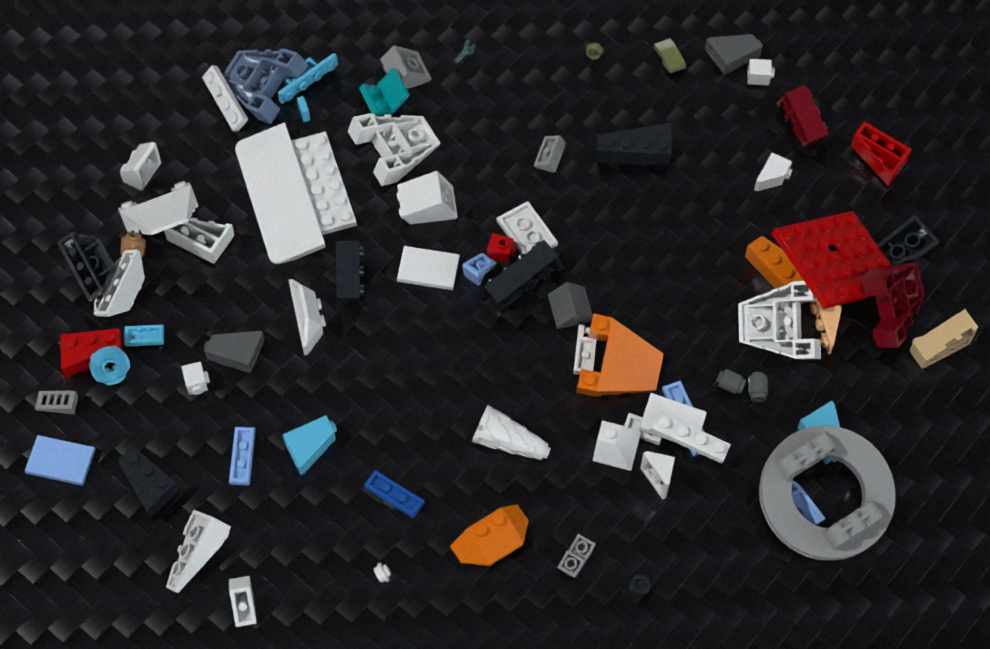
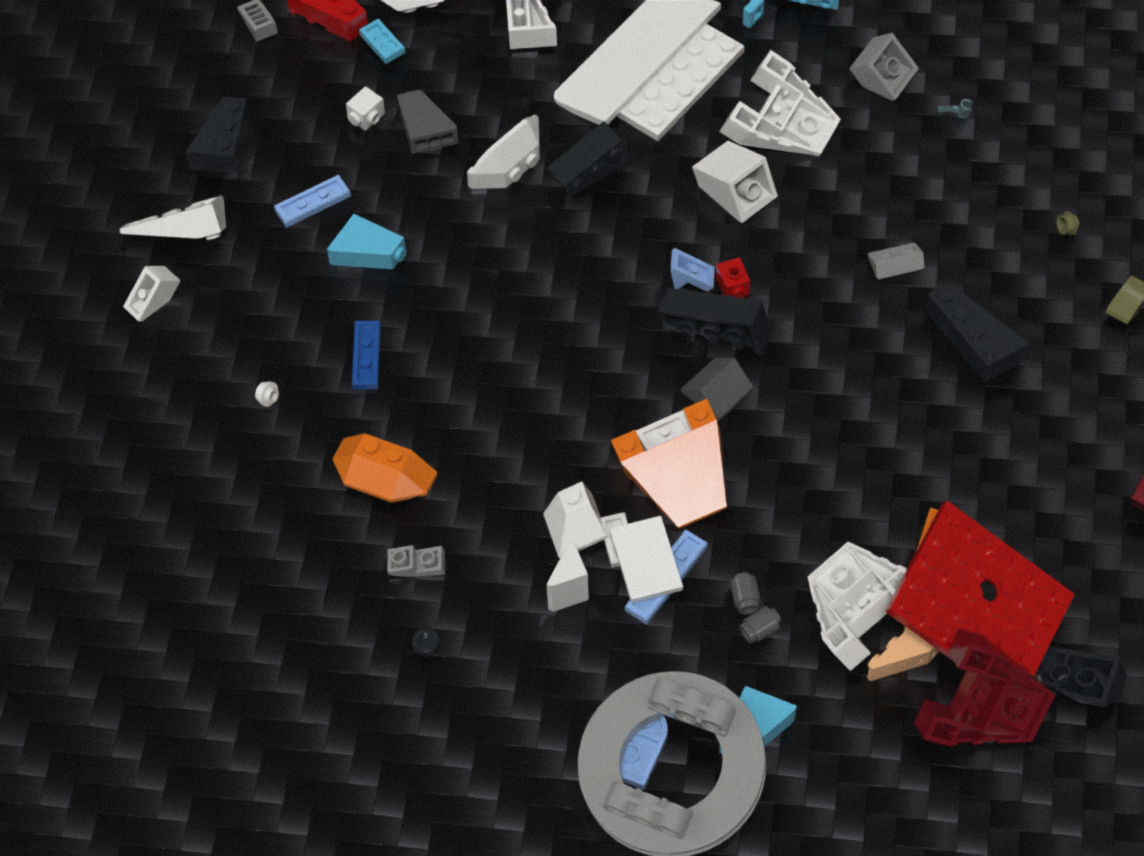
camera: 60 degrees right, 5 degrees down
light blue tile [25,435,95,486] -> none
medium azure plate [90,346,130,385] -> none
teal bracket [359,68,409,117] -> none
white tile [397,246,460,290] -> none
white cone [472,405,551,460] -> none
white tile [497,201,558,255] -> none
white plate [650,411,731,464] -> none
white slope [754,153,792,191] -> none
tan wedge [909,309,978,369] -> none

